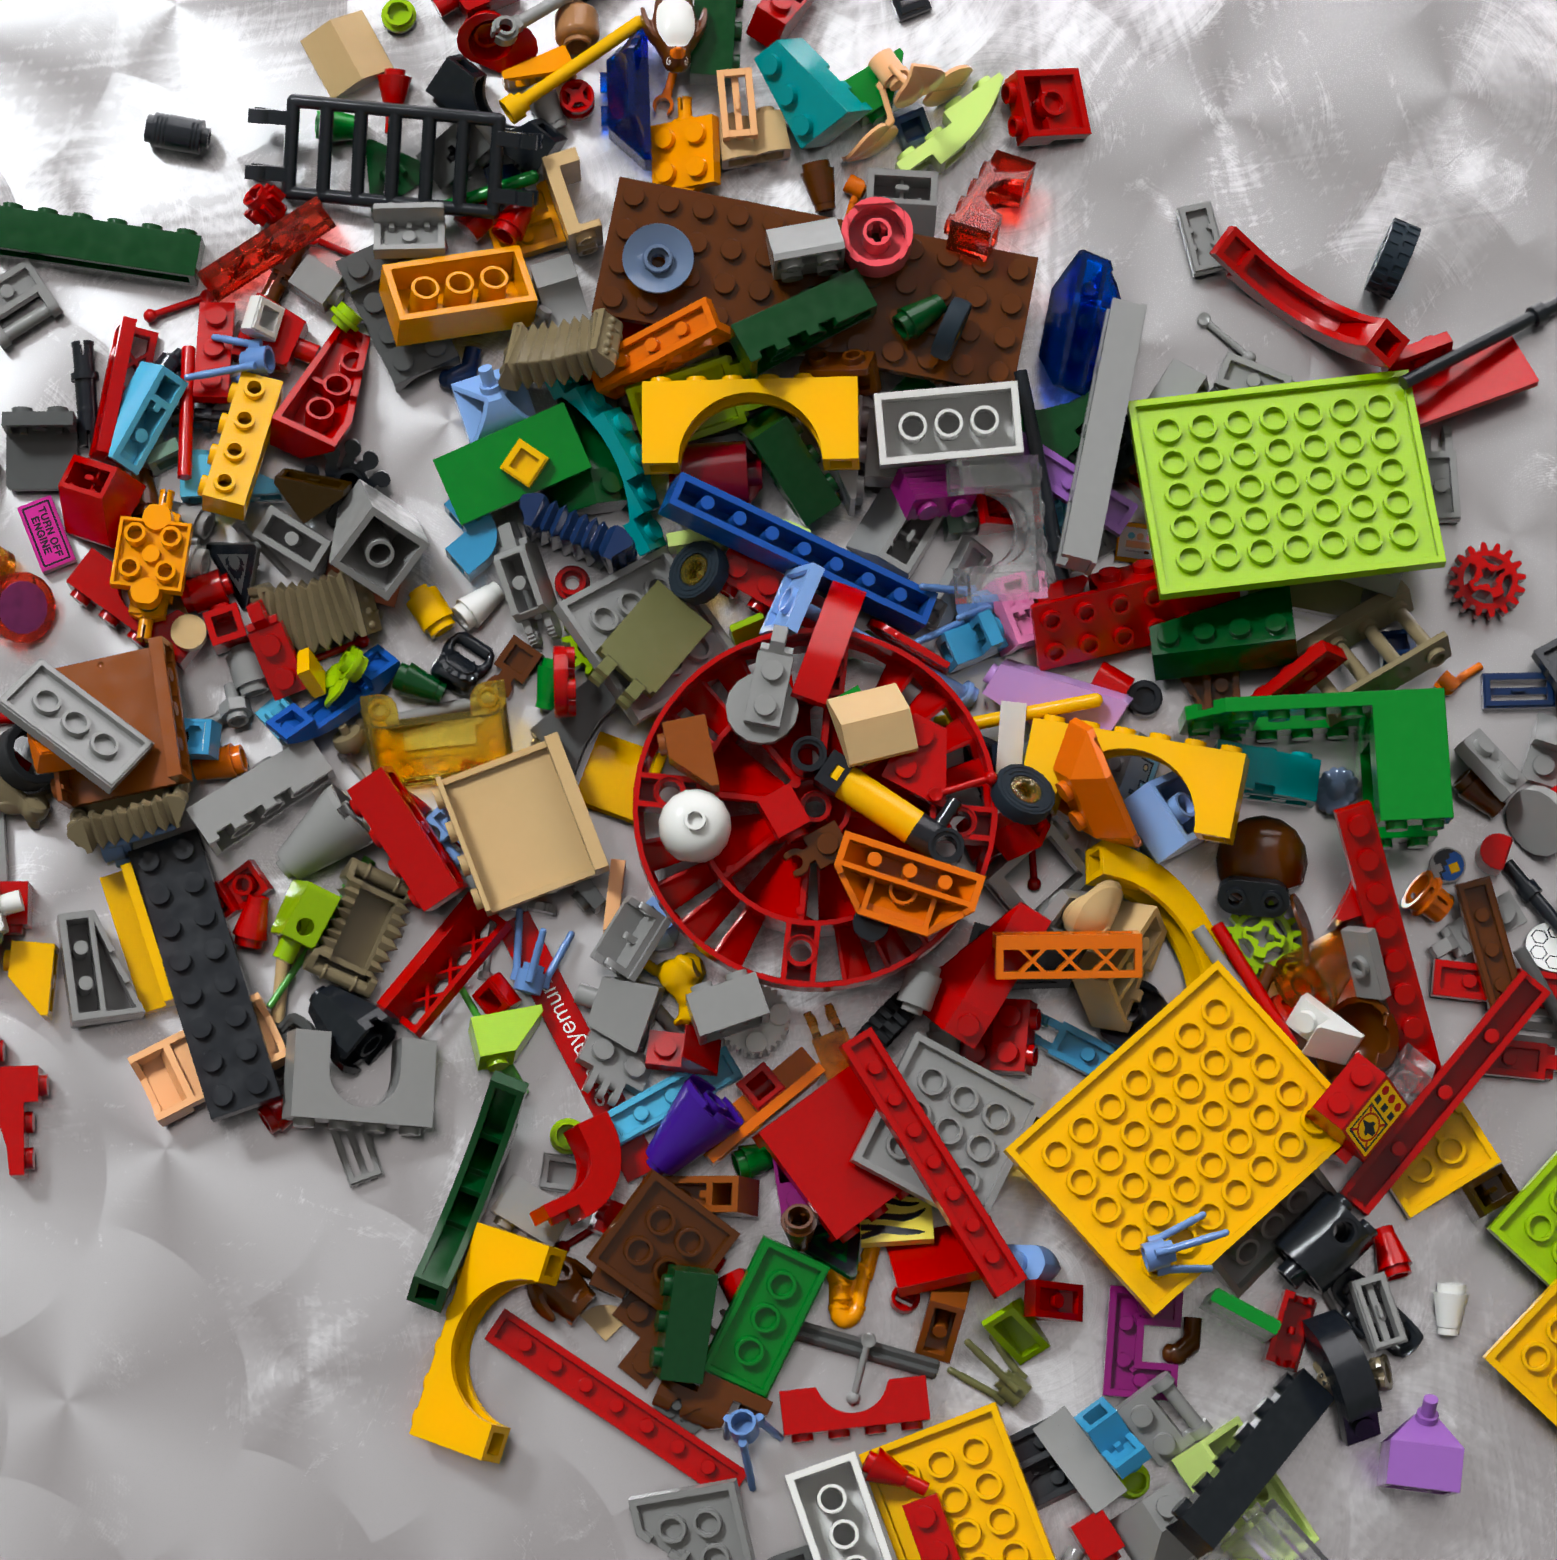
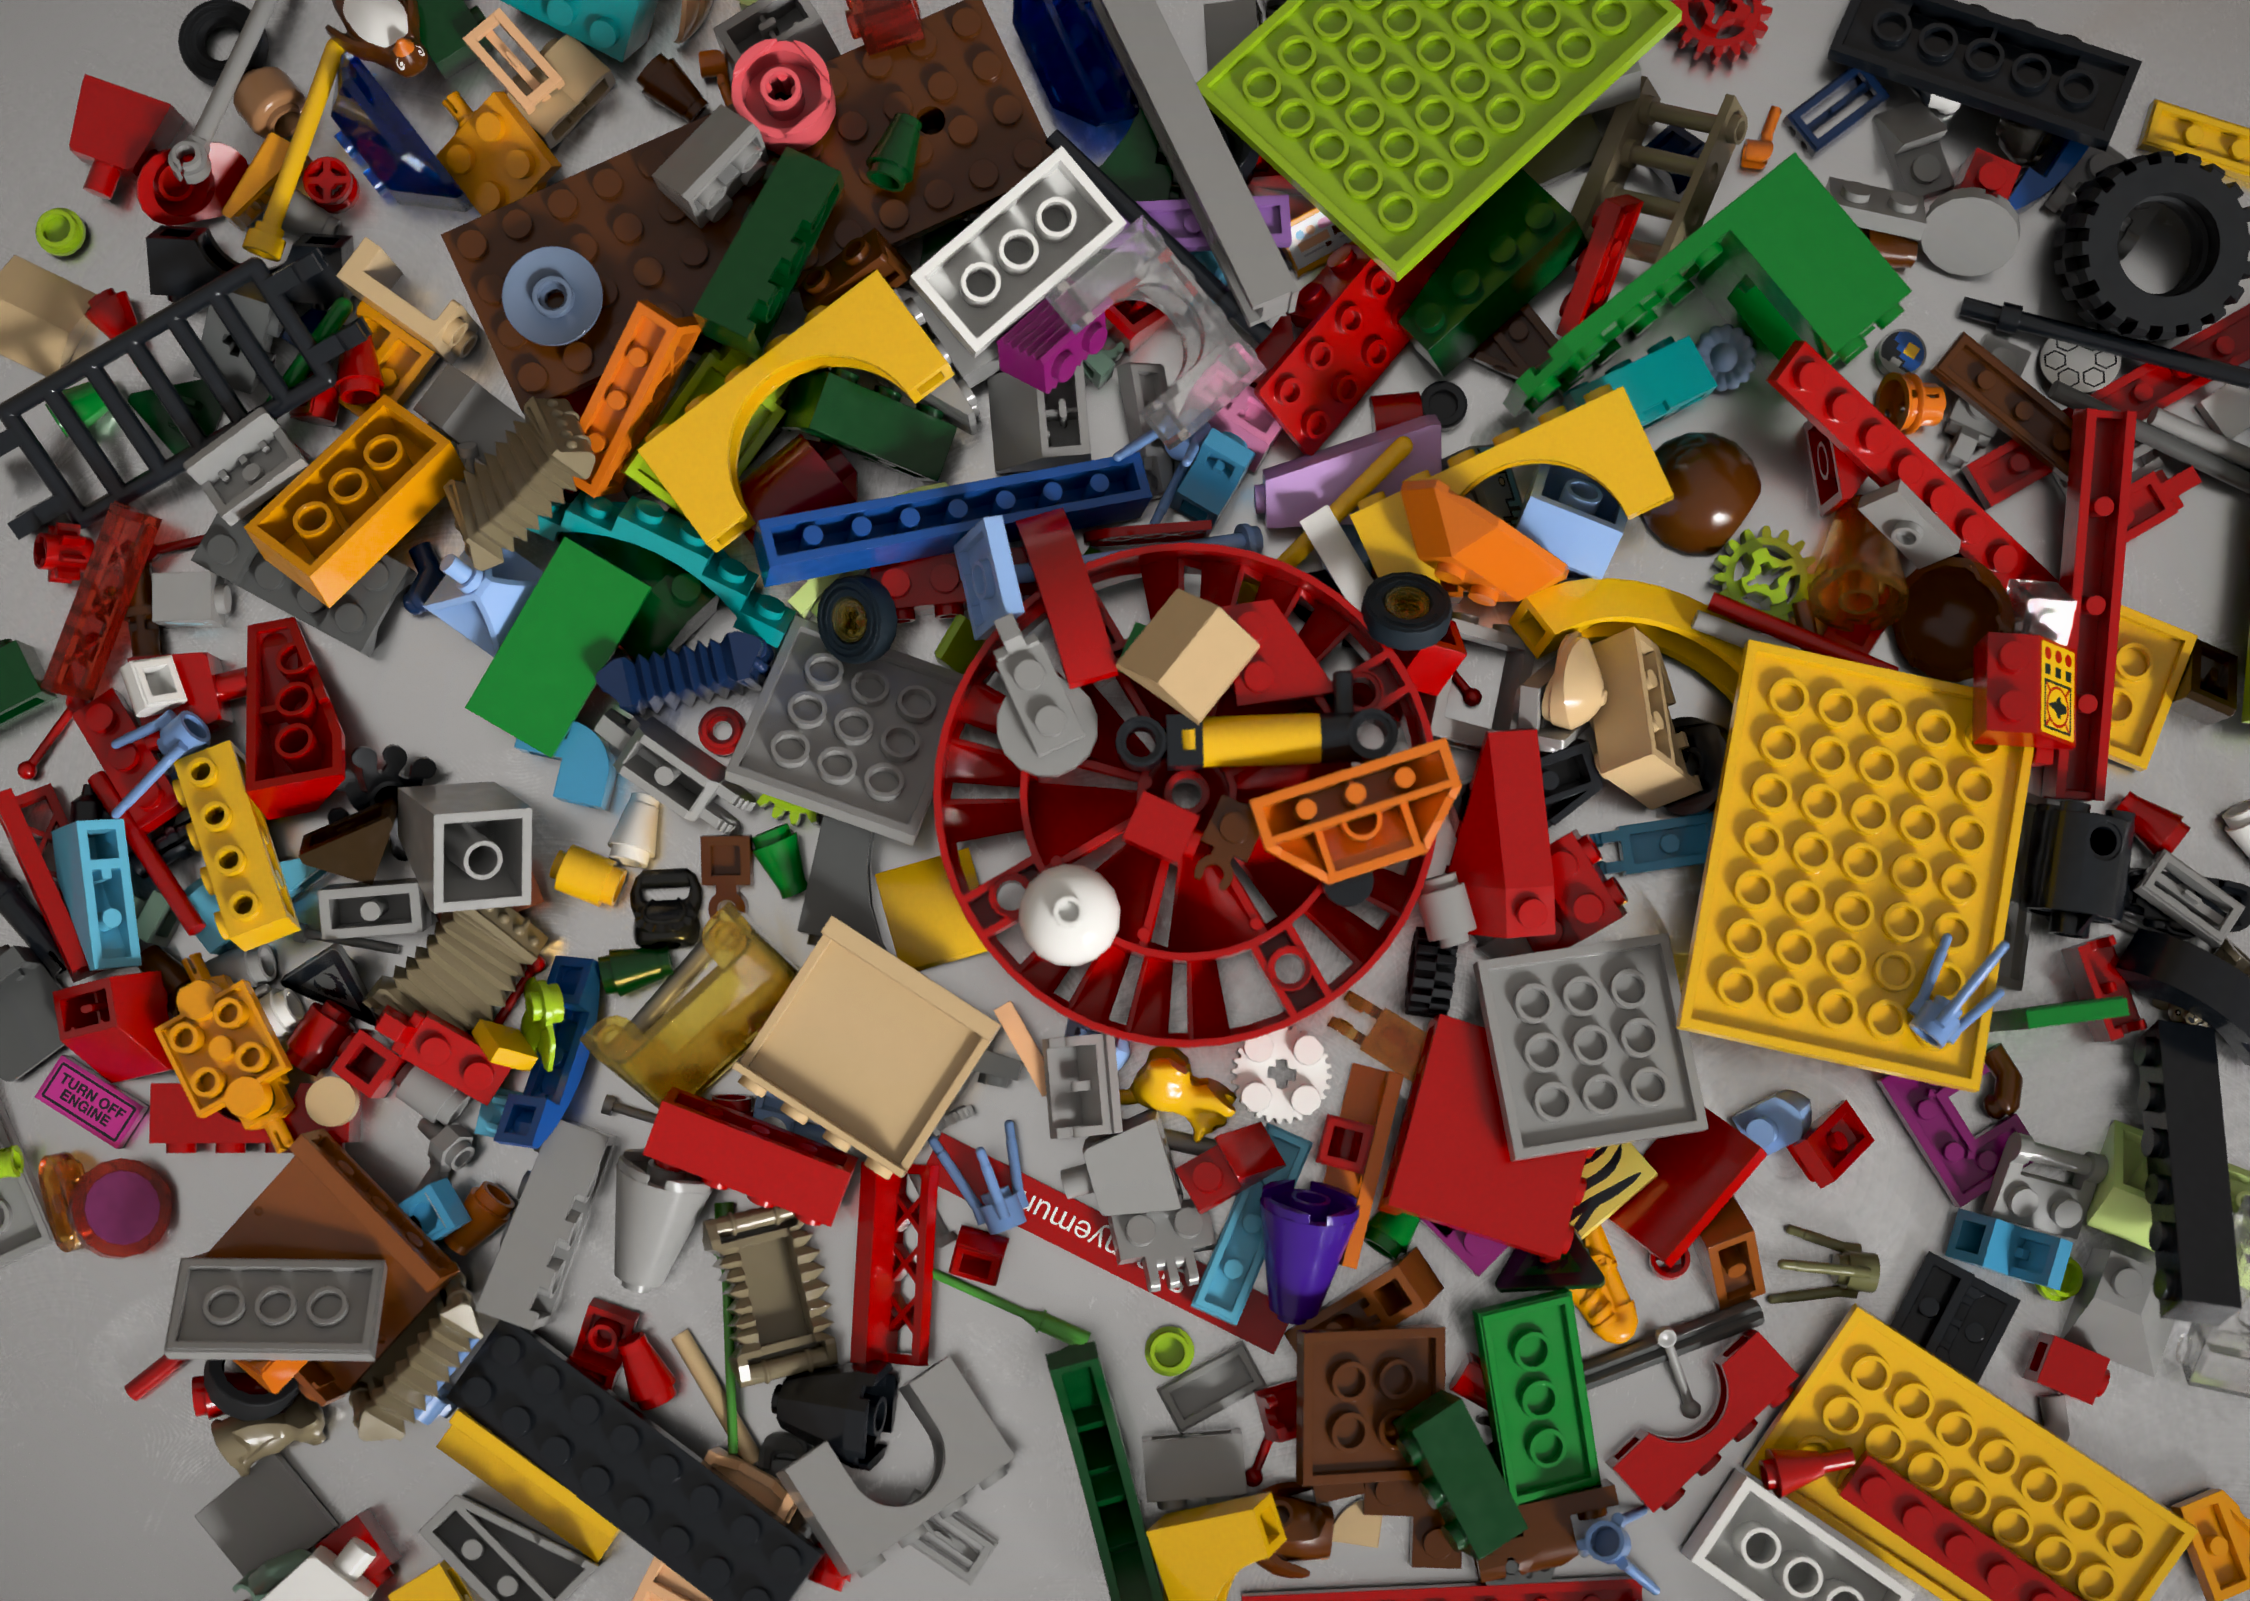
camera: 35 degrees left, 5 degrees up
lime torso [271,880,341,965] -> none
lime plate [330,301,363,333] -> none
dark tan piece [332,718,367,755] -> none
lime slope [468,1004,543,1072] -> none
yellow tile [500,438,550,488] -> none
red arch [529,1111,622,1227] -> none
red tile [553,646,576,718] -> none
olive tile [588,580,712,711] -> none
orange hand [653,72,678,116] -> none
dark orange slope [656,714,720,793] -> none
light grey brick [686,969,770,1046] -> none
reddish brown cone [781,1204,818,1252] -> none
red plate [838,1027,1028,1299] -> none
red hinge [927,771,998,802] -> none
black bush [930,297,972,361] -> none
lime slope [981,1297,1050,1365] -> none
orange fence [992,930,1142,980] -> none
light grey sticker [1032,1406,1128,1514] -> none
black plate [1217,875,1290,918] -> none
white slope [1286,992,1365,1065] -> none
reddish brown piece [1290,893,1314,966] -> none
red brick [1475,833,1513,877] -> none

